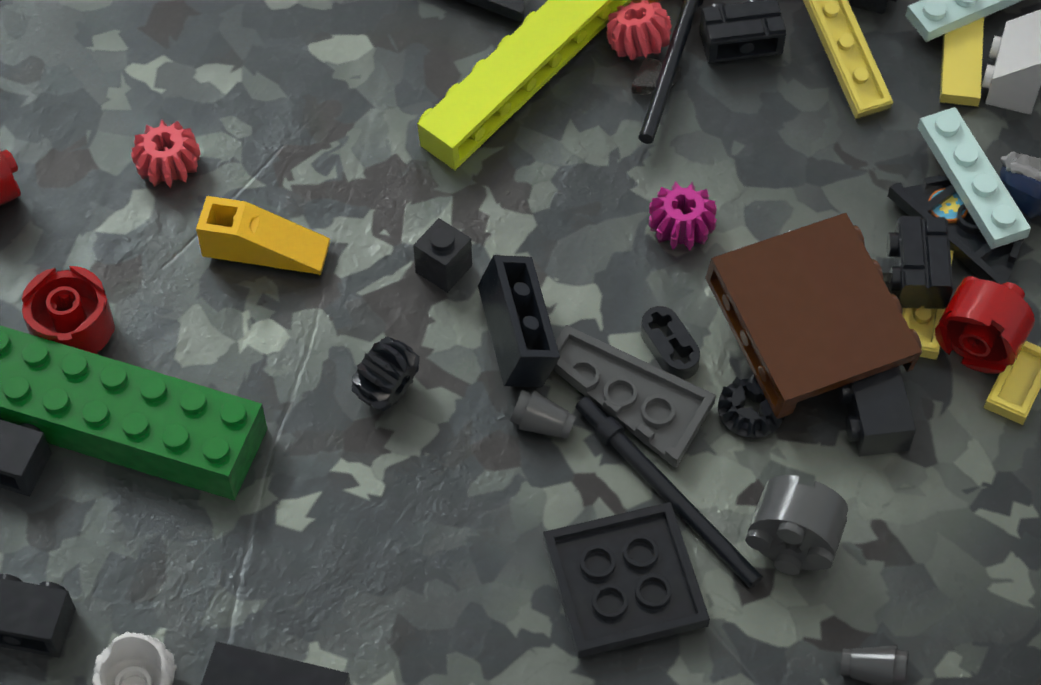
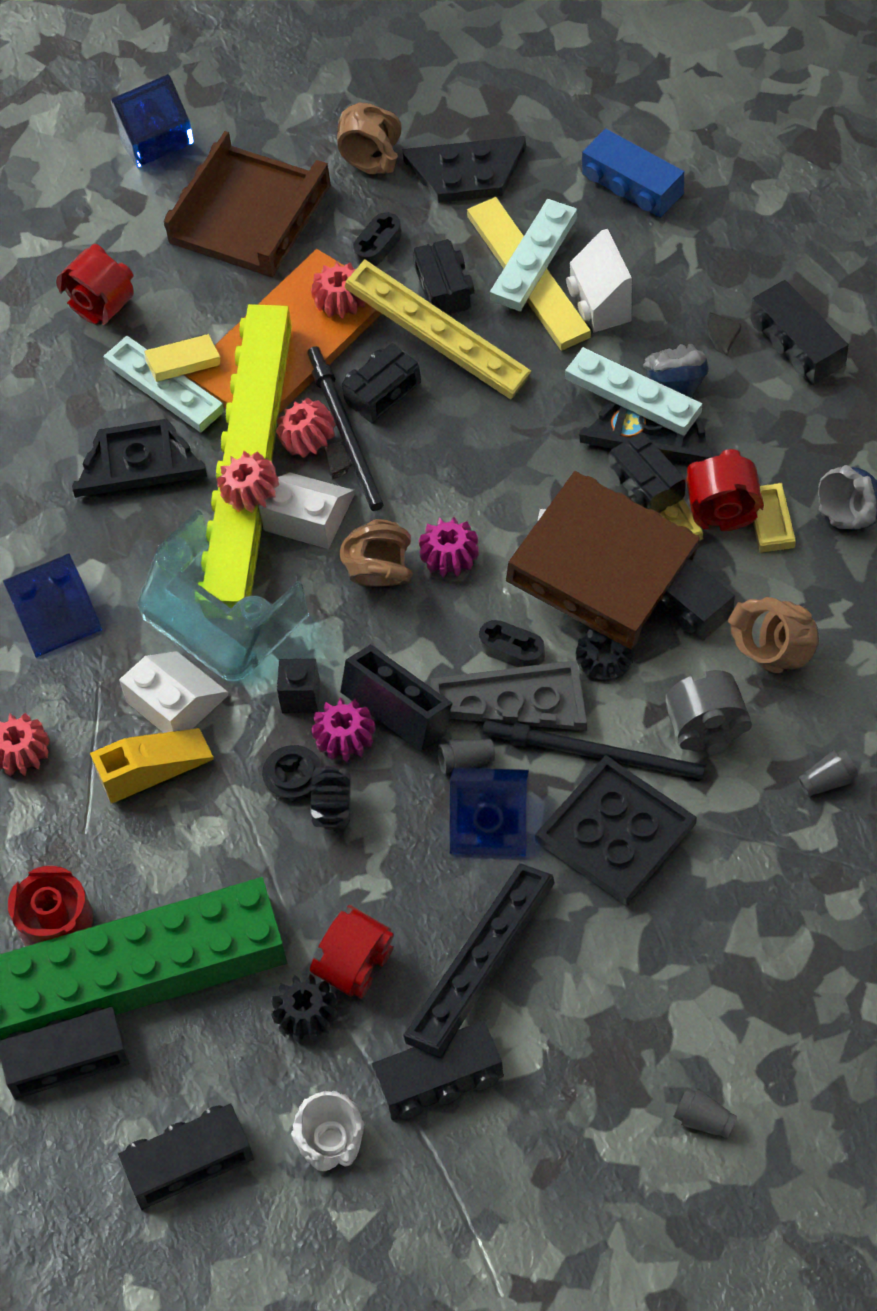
camera: 30 degrees left, 0 degrees up
none -> clear blue slope [3,553,102,658]
none -> white slope [119,651,228,733]
none -> clear light blue windscreen [137,510,309,681]
none -> coral gear [217,451,280,513]
none -> white slope [259,472,355,549]
none -> black gear [262,745,322,802]
none -> black gear [271,974,338,1044]
none -> red brick [310,905,394,999]
none -> dark pink gear [312,697,375,762]
none -> medium nougat helmet [340,519,413,587]
none -> black tile [403,863,555,1057]
none -> clear blue slope [450,768,529,856]
none -> medium nougat helmet [728,597,819,674]

